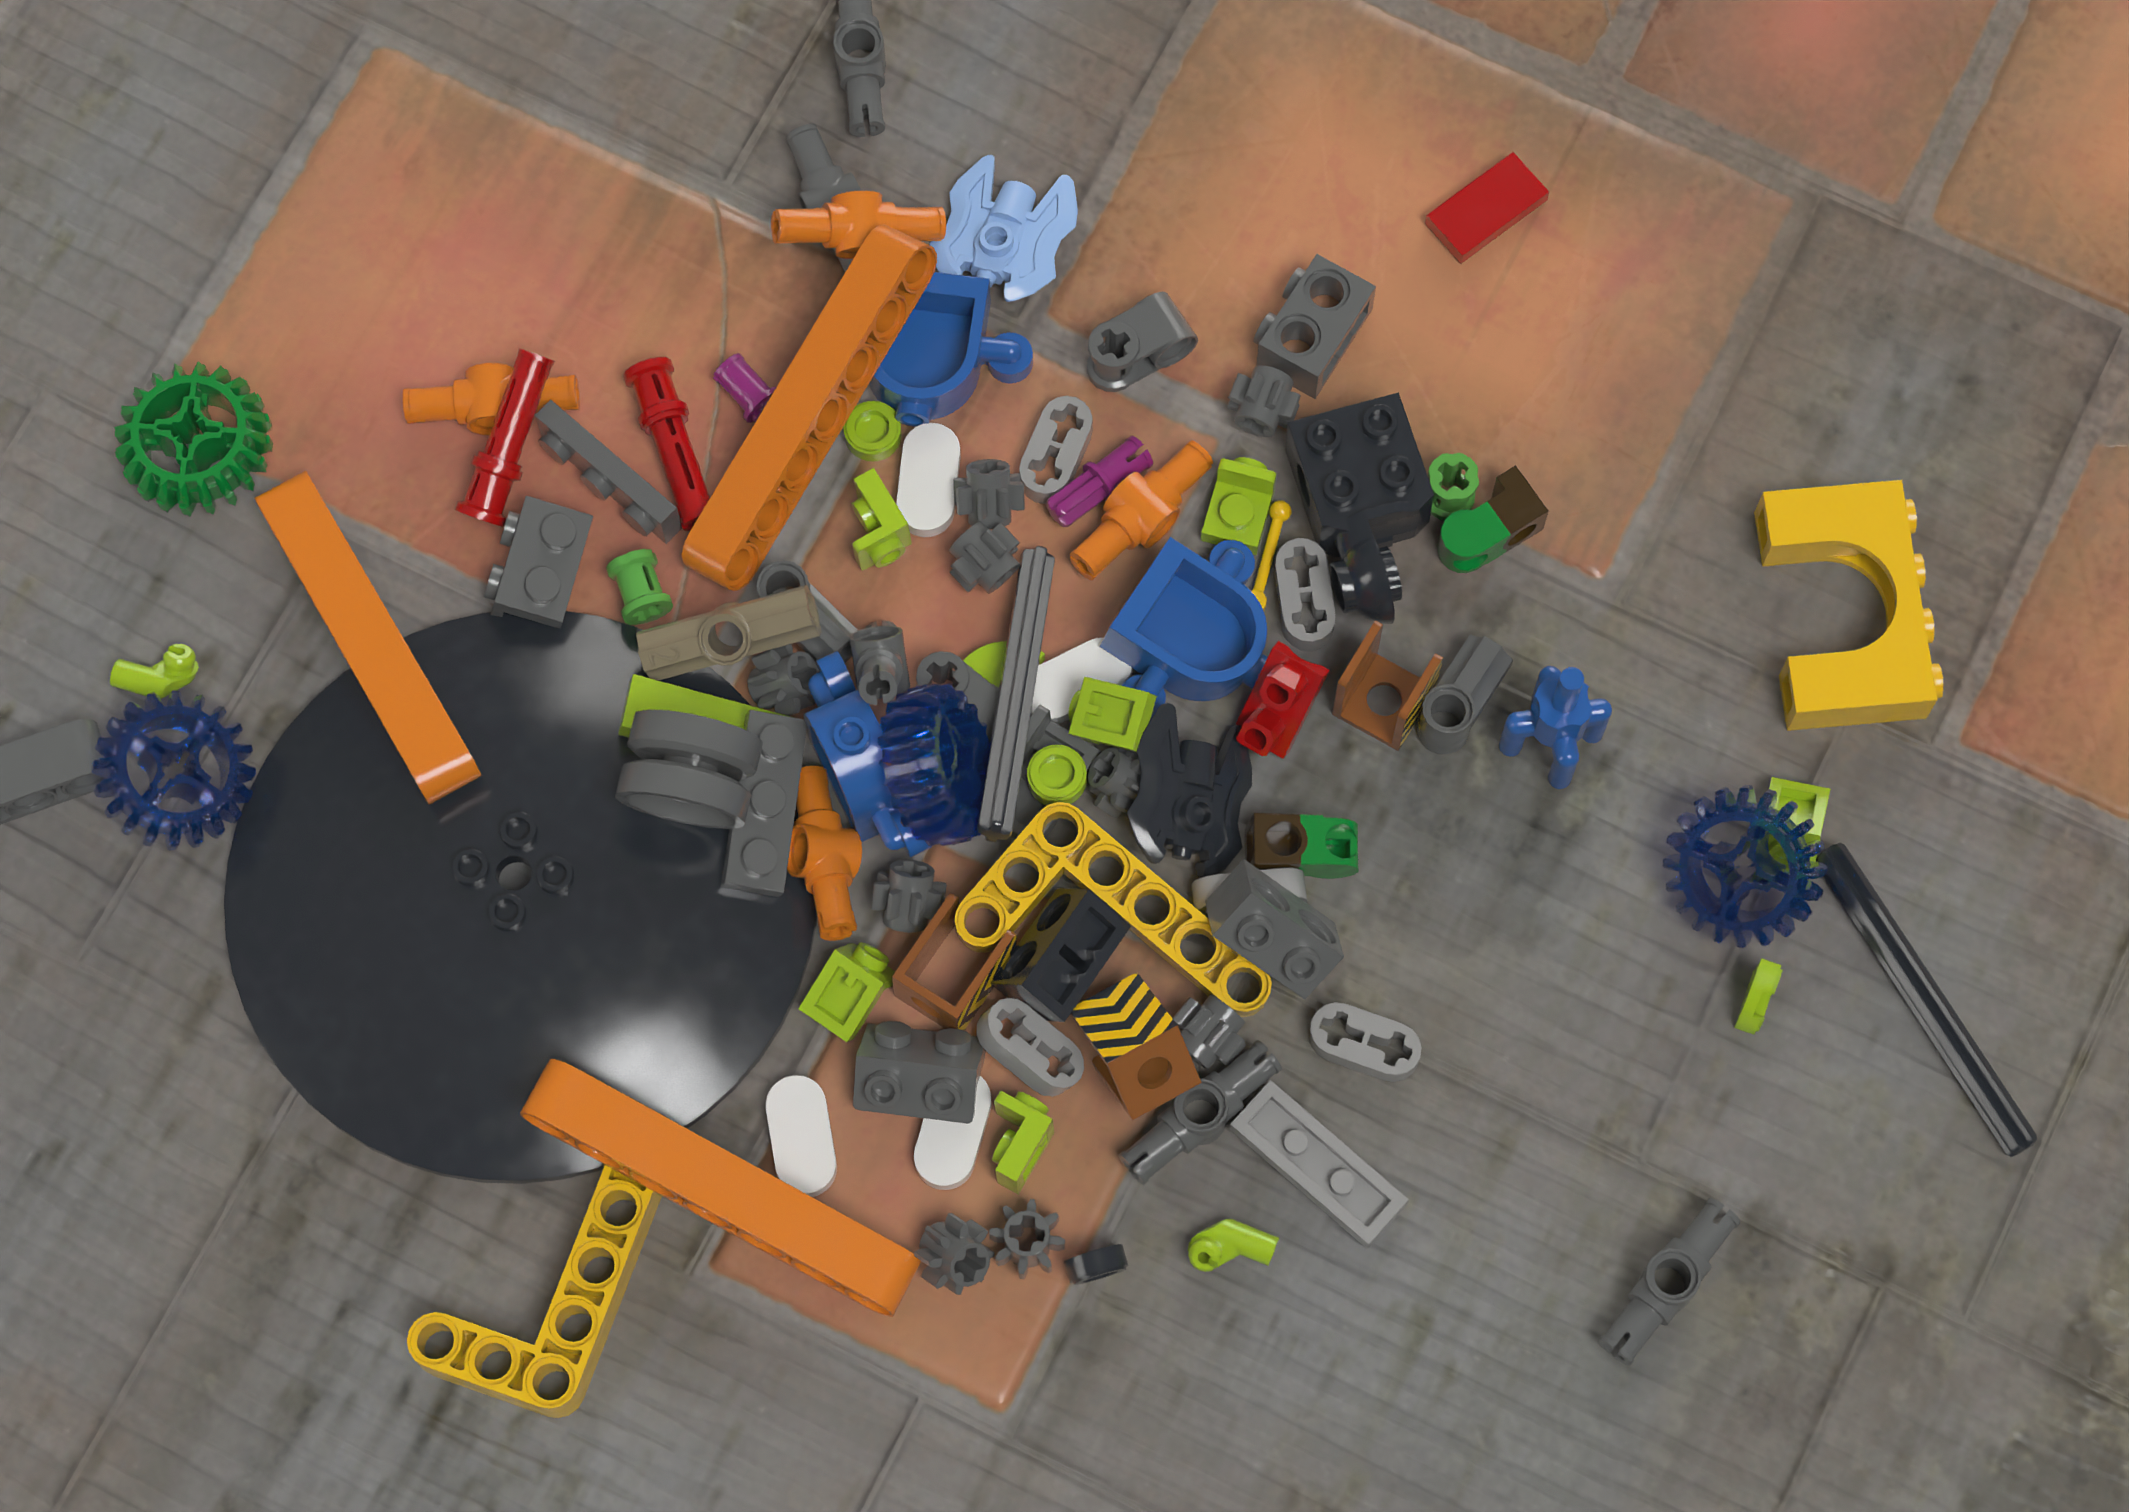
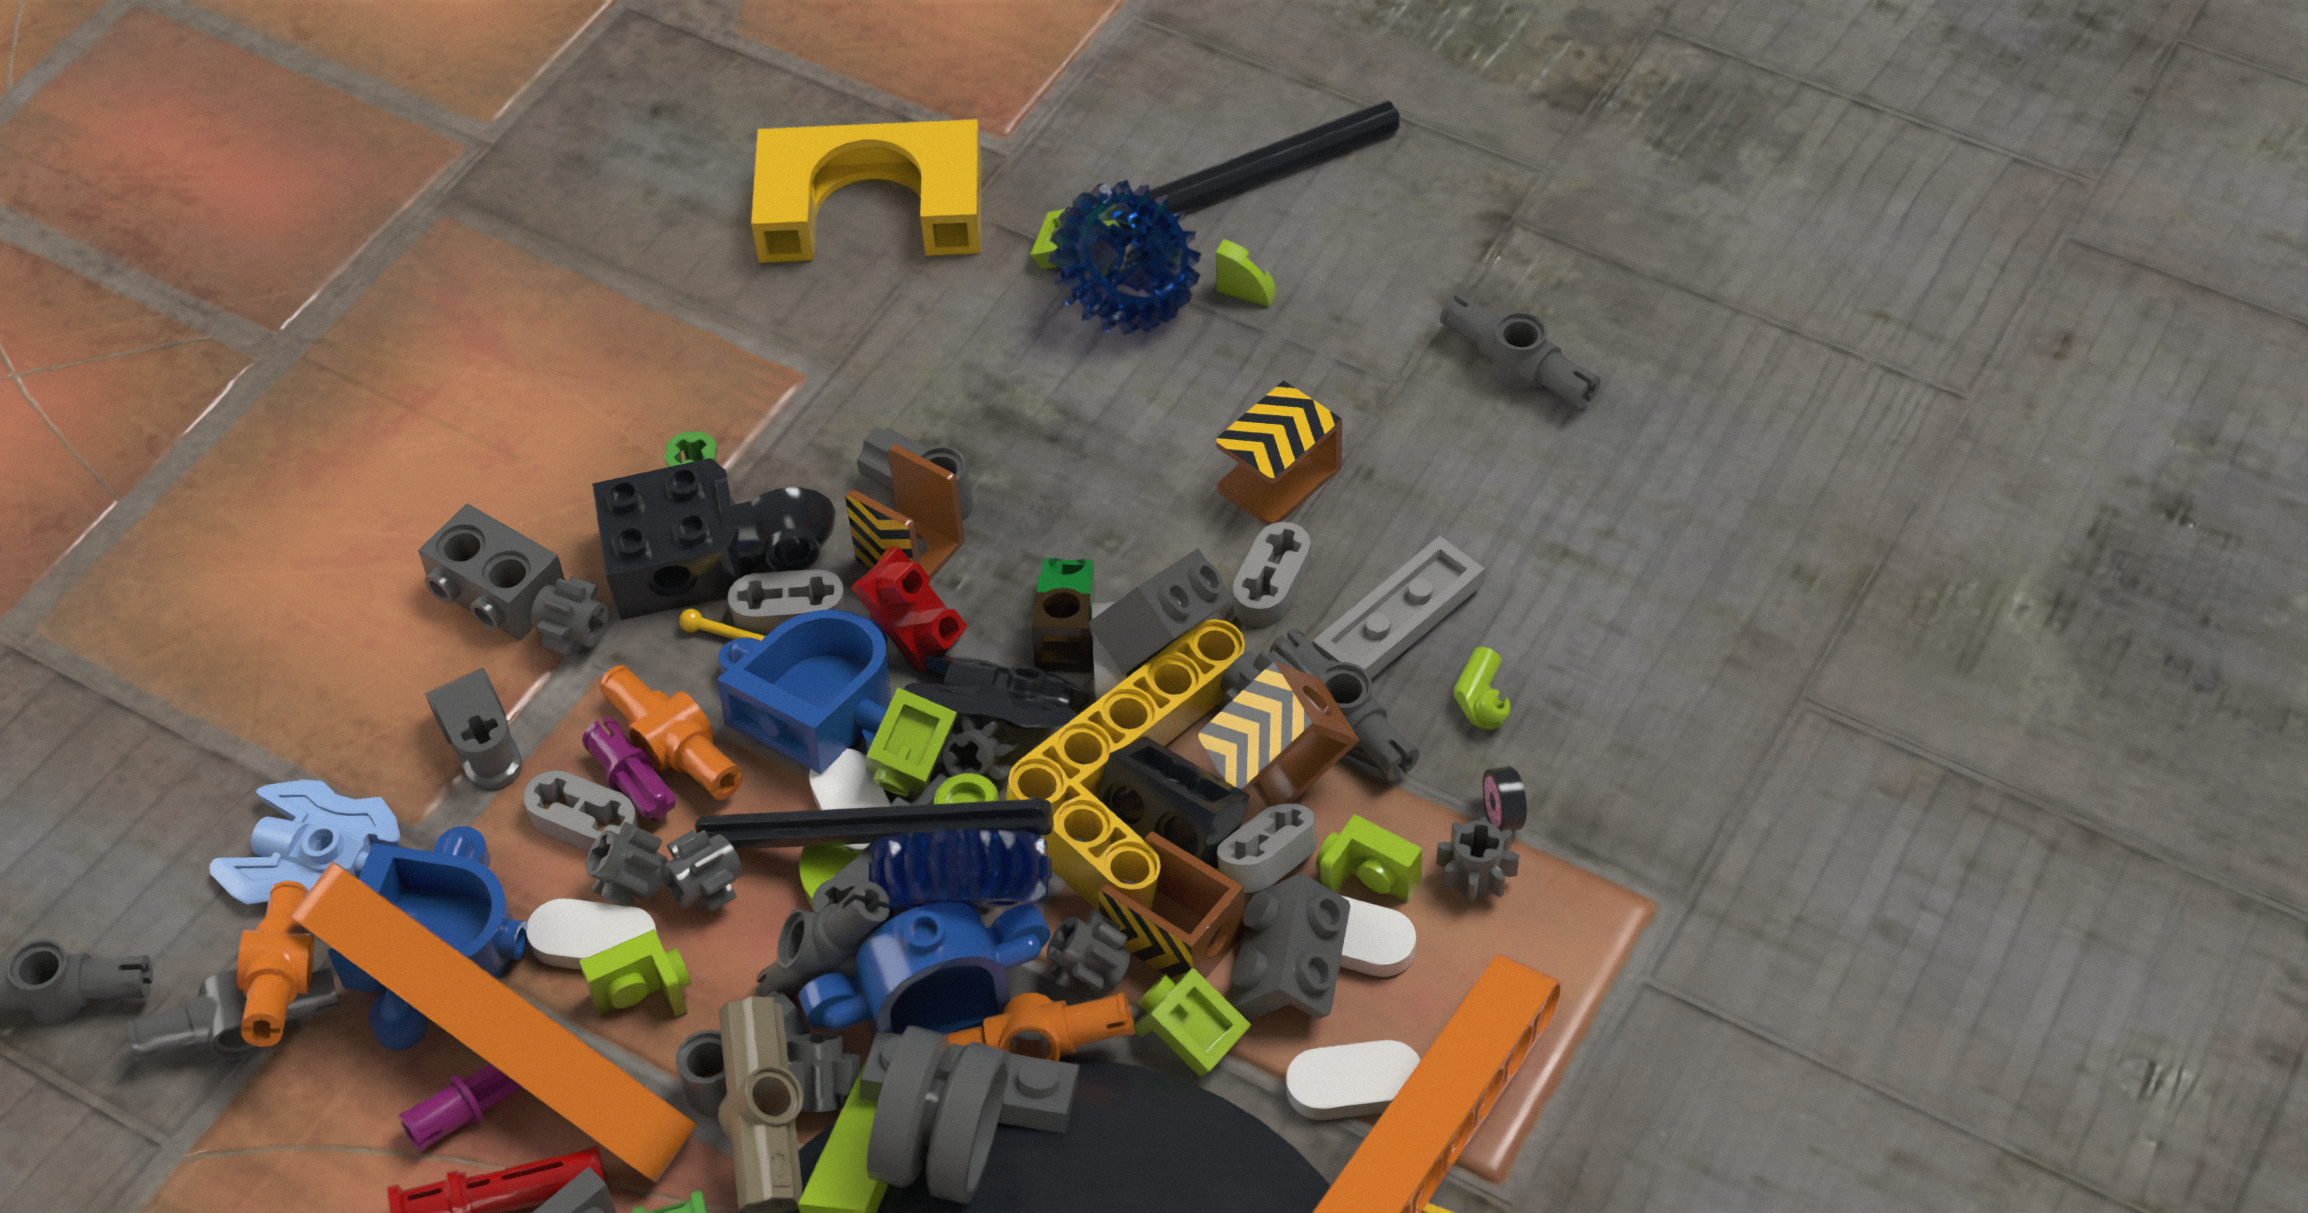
camera: 85 degrees left, 20 degrees down
lime tile [843,401,902,462] -> none
dark grey gear [914,1213,995,1295] -> none
lime bracket [1201,457,1277,555] -> none
red tile [1425,152,1549,264] -> none
leg [1438,465,1549,573] -> none
blue plant [1499,666,1612,789] -> none
none -> piece [1216,380,1342,526]

